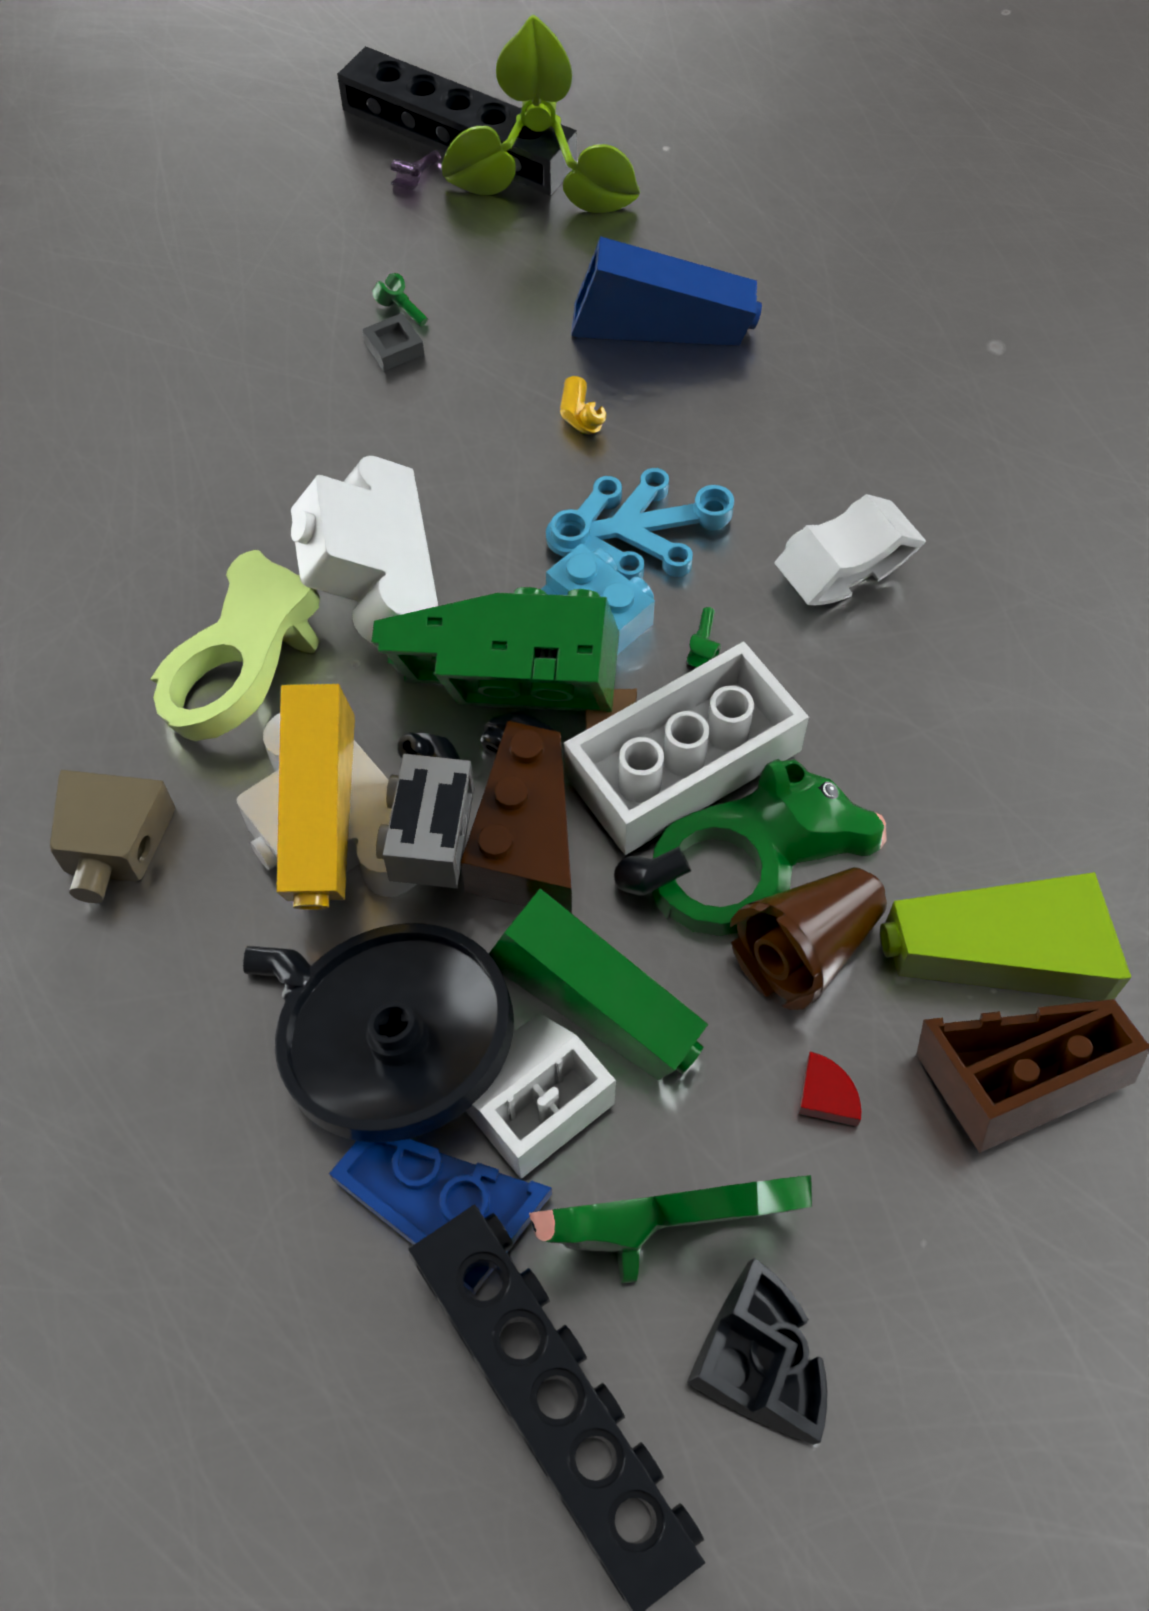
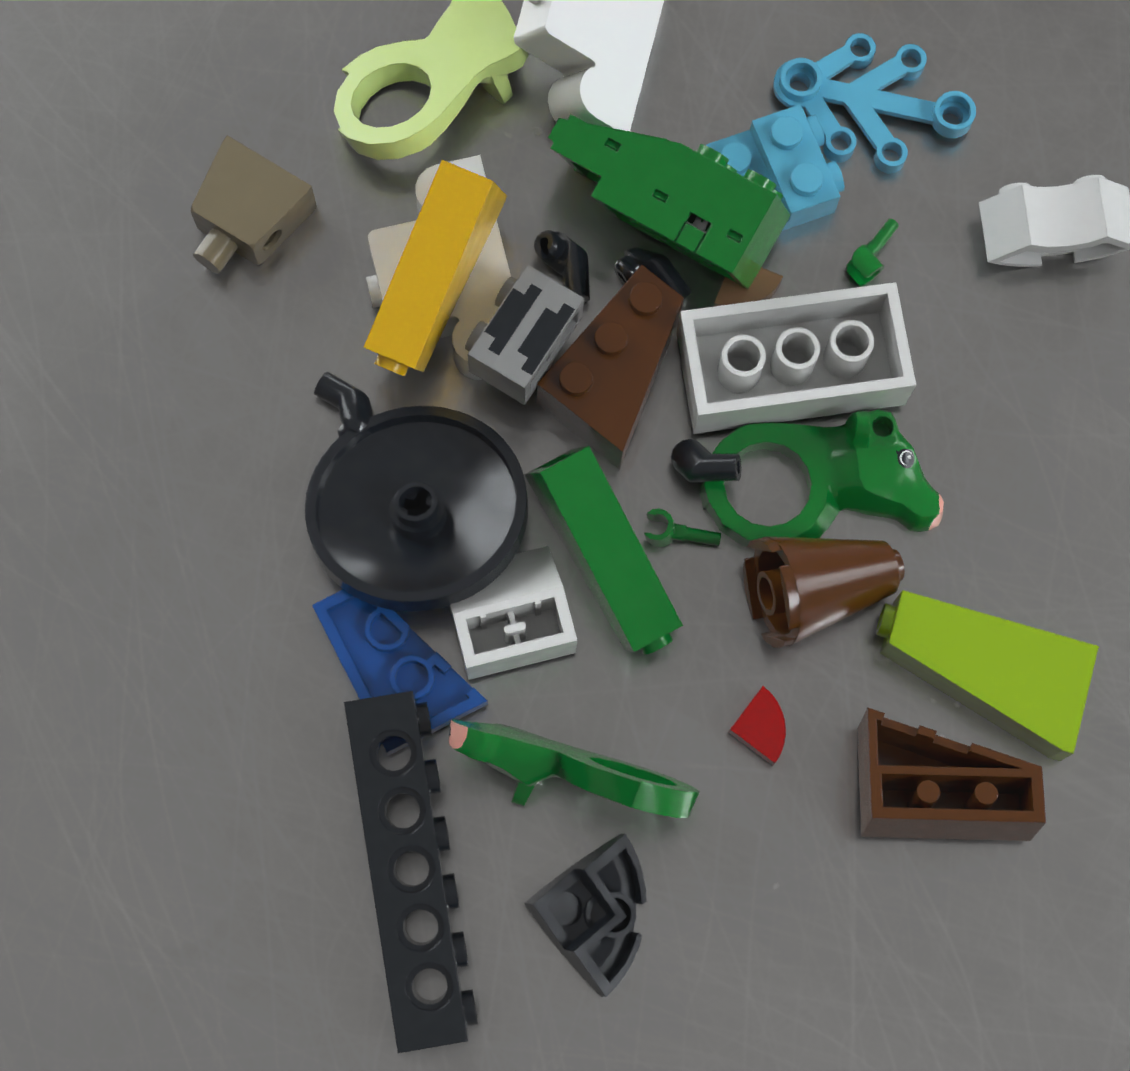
camera: 20 degrees right, 15 degrees up
none -> green hand [644,508,721,548]

